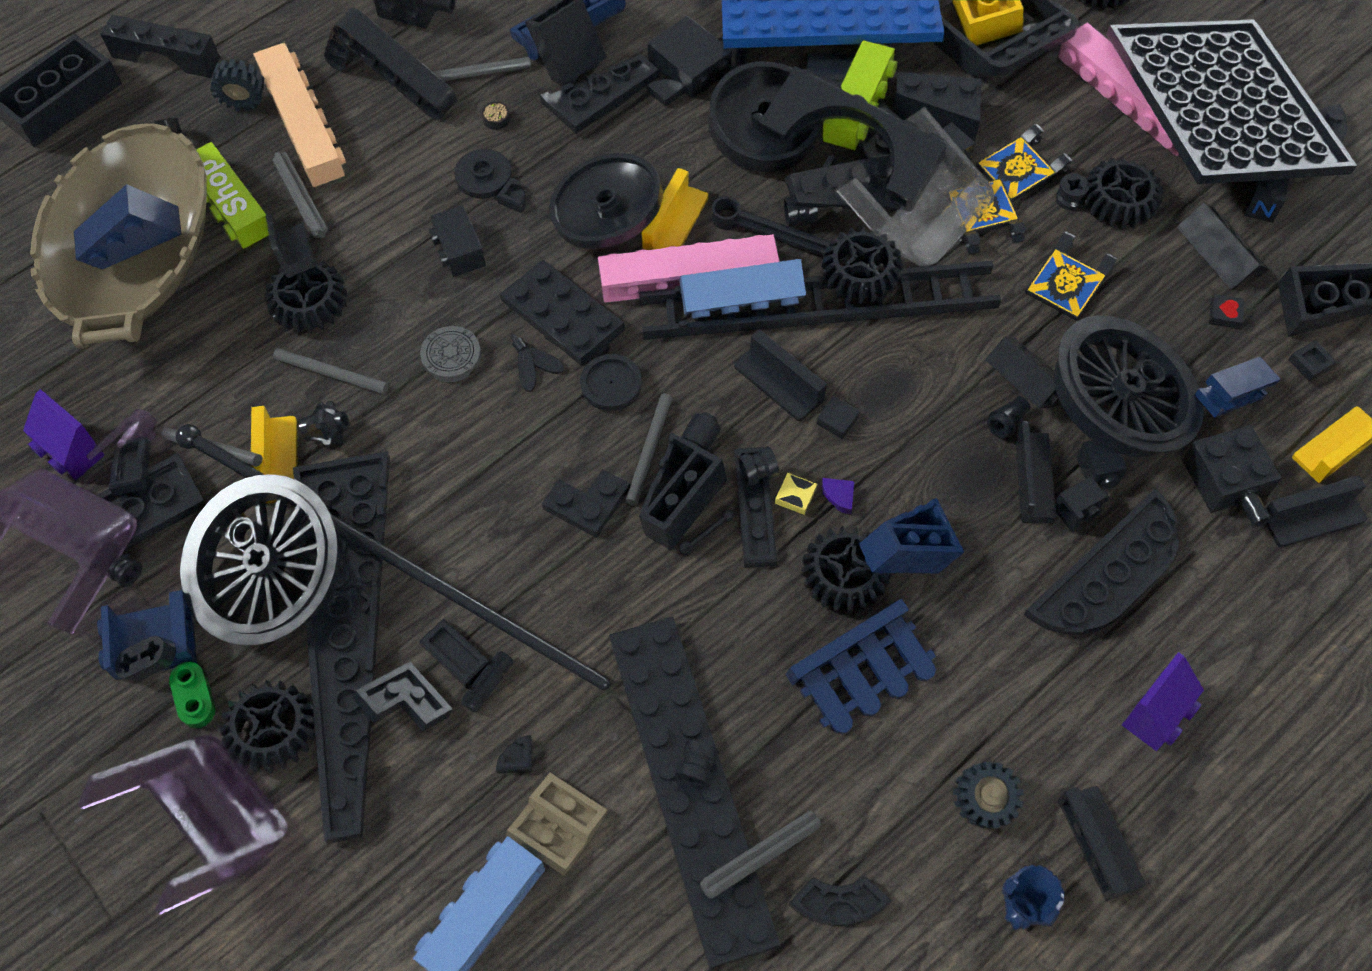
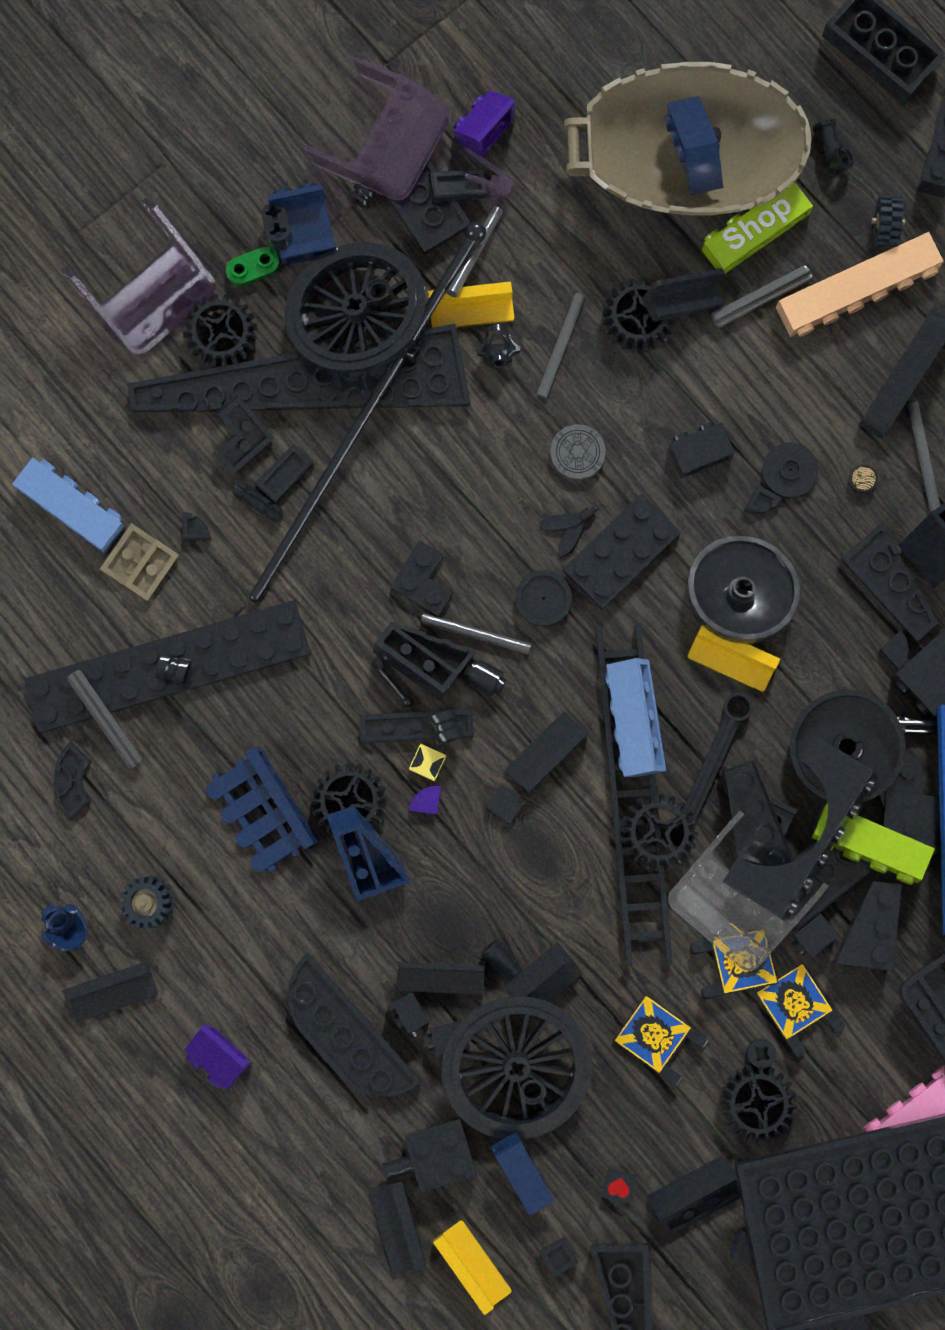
camera: 90 degrees right, 20 degrees up
bright pink brick [598,235,779,303] -> none

